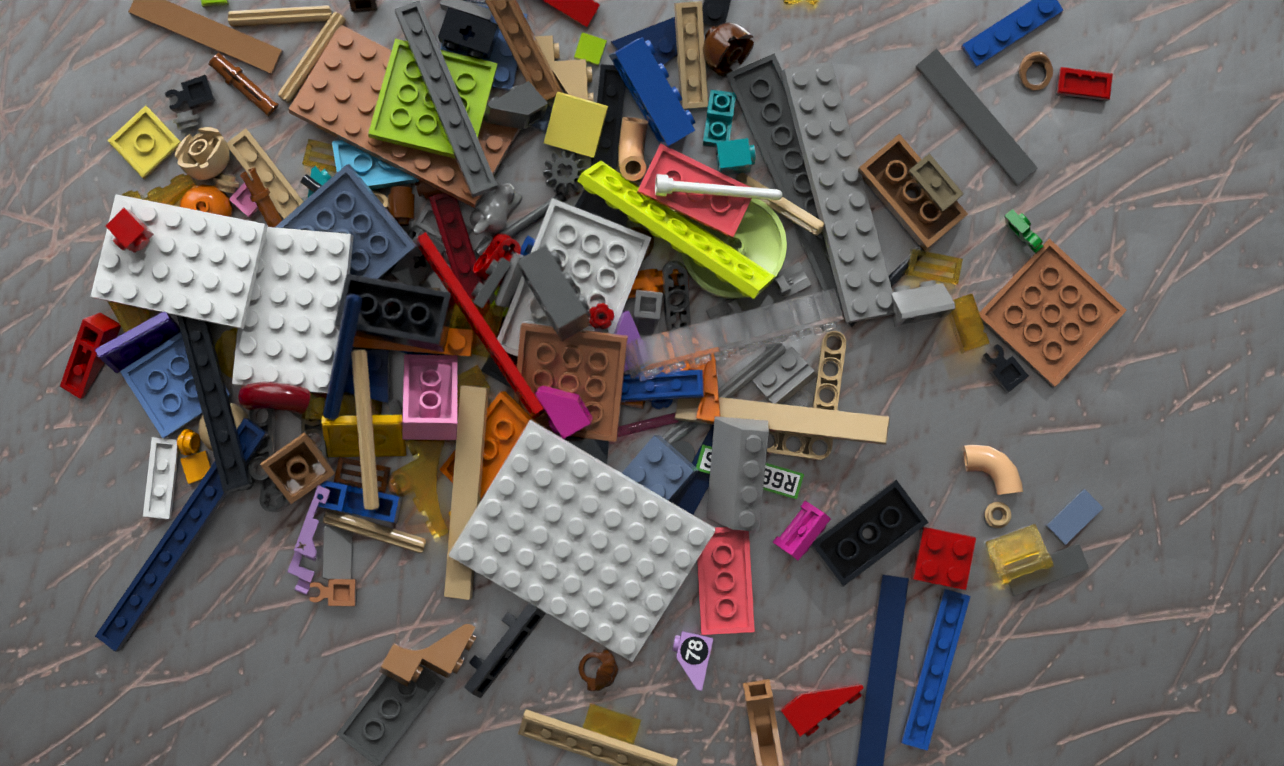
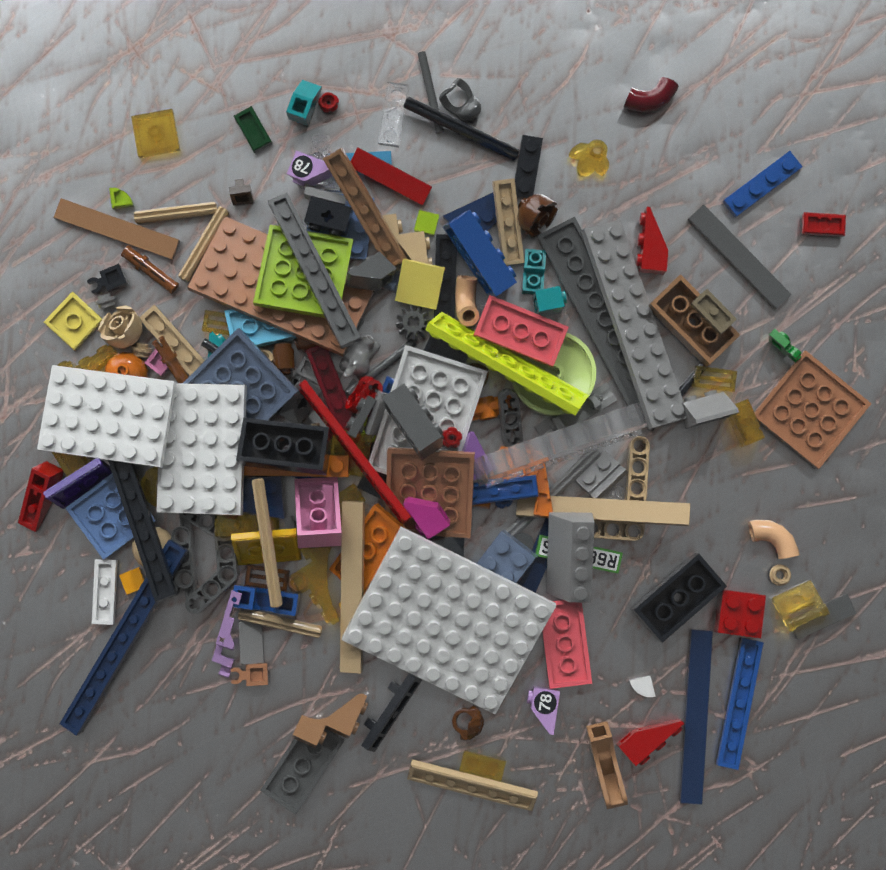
camera: 10 degrees left, 0 degrees up
red brick [105,208,154,253] -> none
light orange plate [177,429,200,456] -> none
dark red cylinder [238,382,310,414] -> none
medium nougat slope [260,433,335,504] -> none
dark blue axle [323,294,362,420] -> none
clear pink bar [618,412,679,437] -> none
light grey slope [633,290,663,342] -> none
white piece [655,174,782,200] -> none
tan axle [735,173,825,236] -> none
dark pink plate [773,501,831,561] -> none
black plate [983,344,1029,393] -> none
medium nougat piece [1019,51,1053,91] -> none
sand blue tile [1046,489,1103,545] -> none
none -> white tile [629,675,656,697]
none -> red slope [636,206,669,275]

